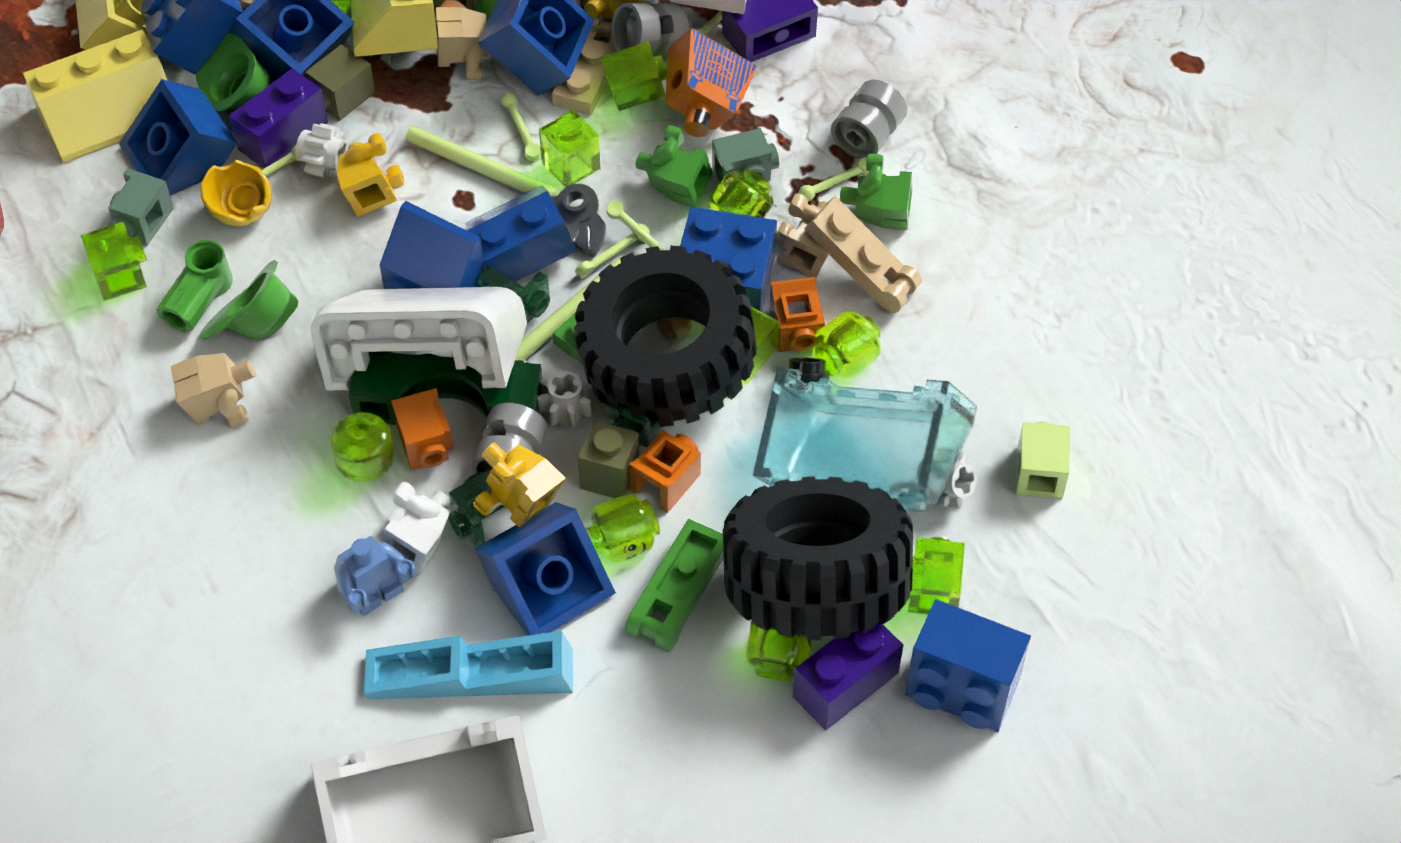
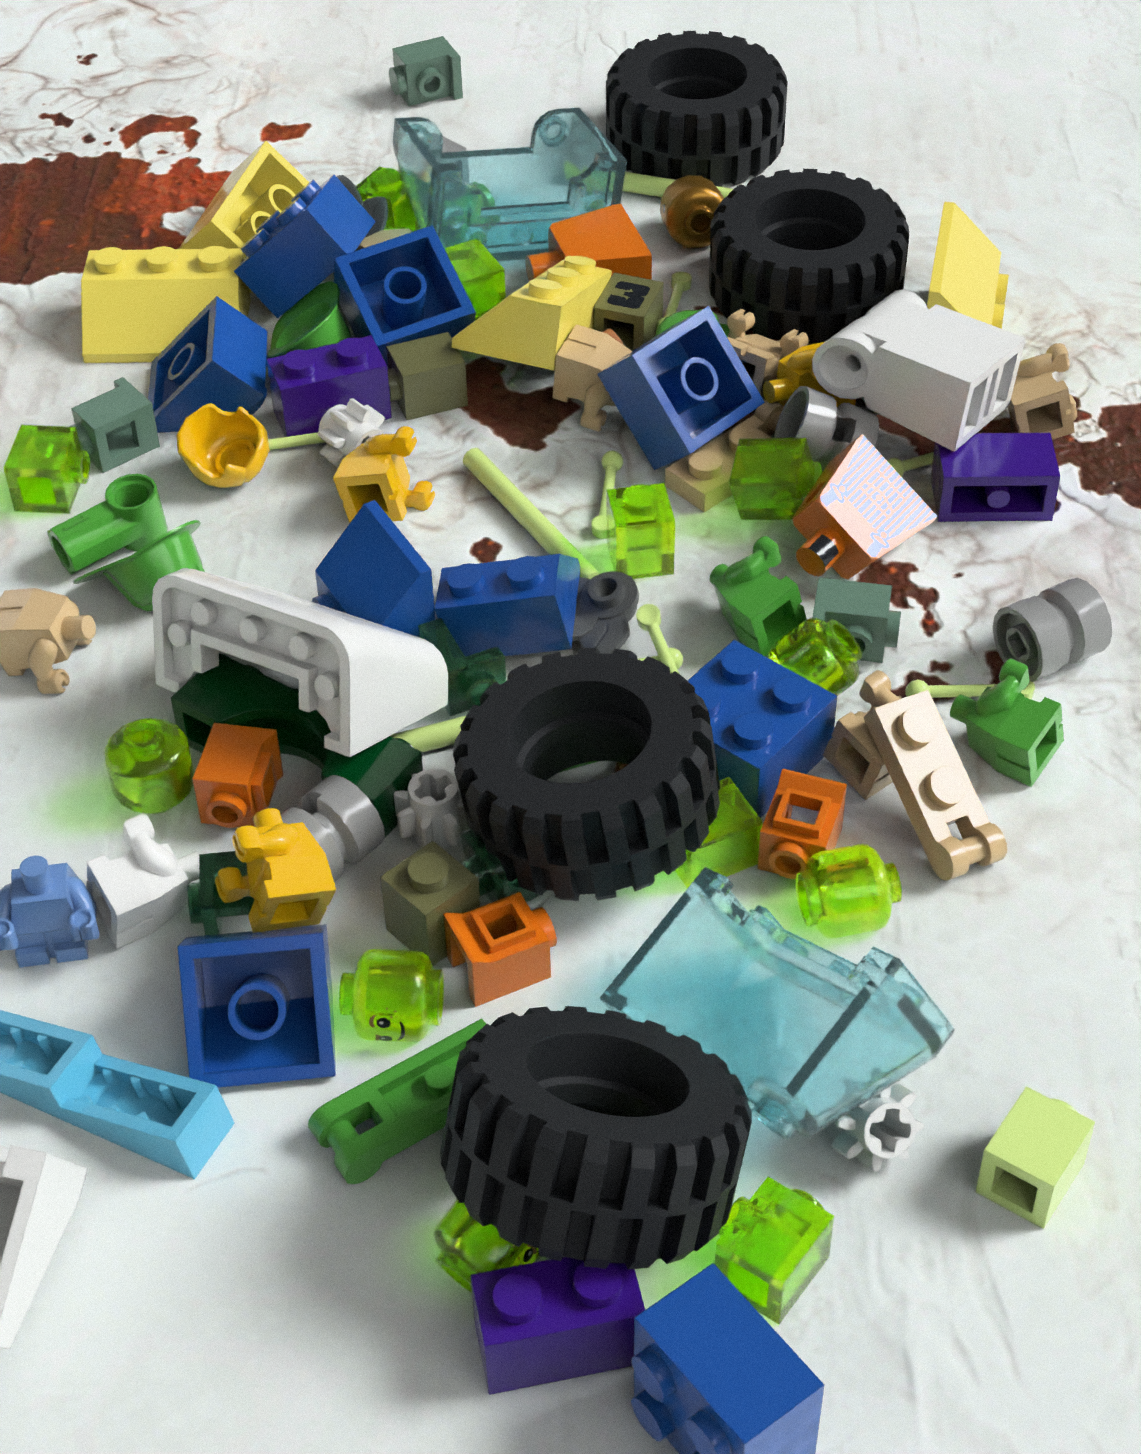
camera: 30 degrees right, 10 degrees down
black plate [784,357,830,389] -> none

